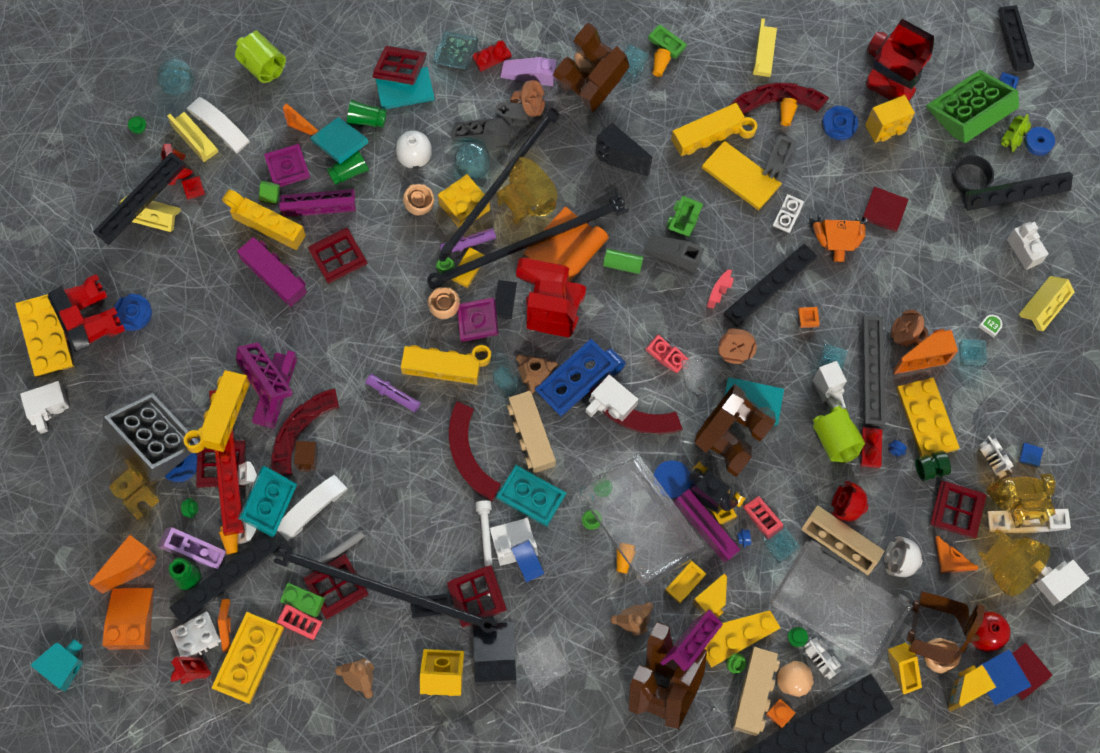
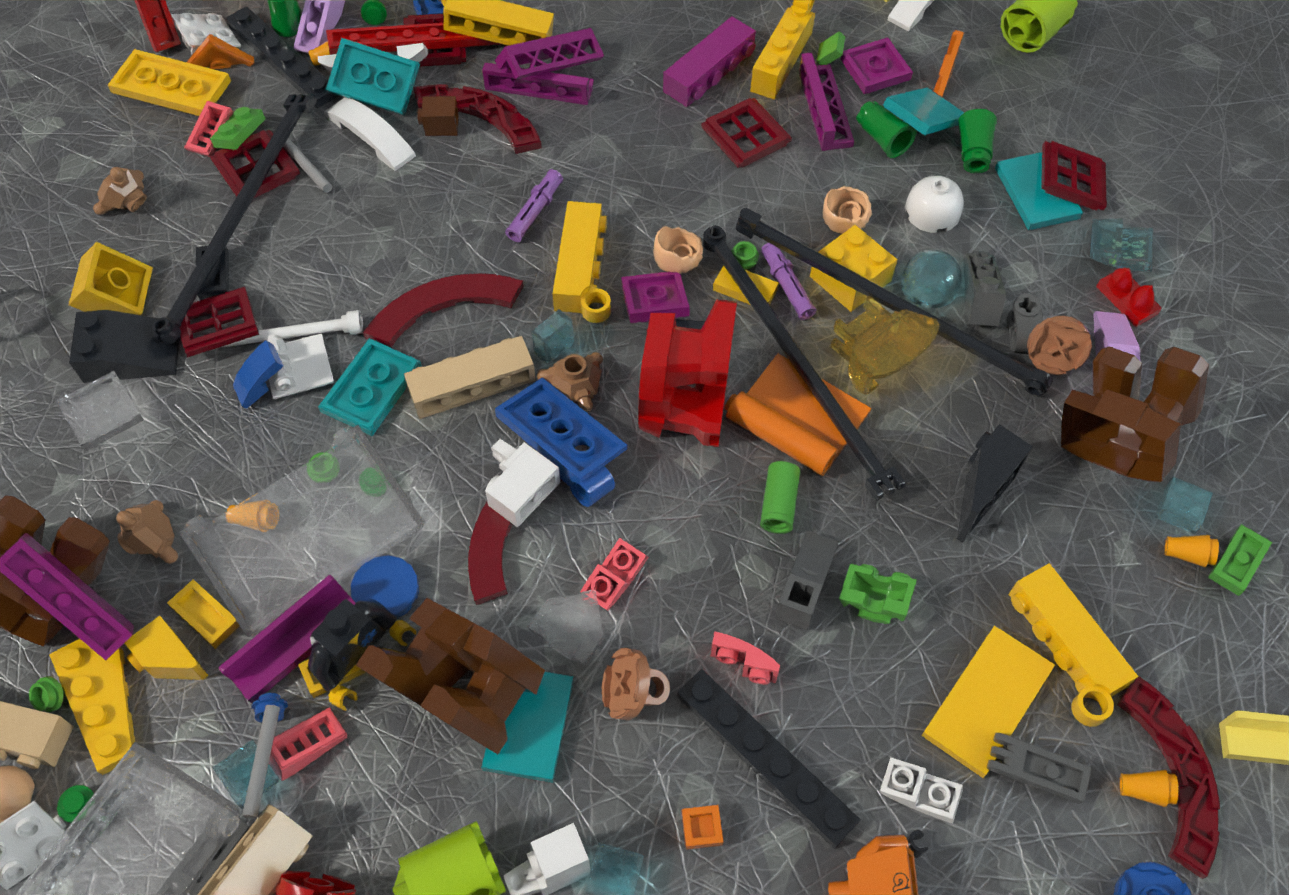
camera: 90 degrees right, 10 degrees down
none -> light grey bar [242,705,280,818]

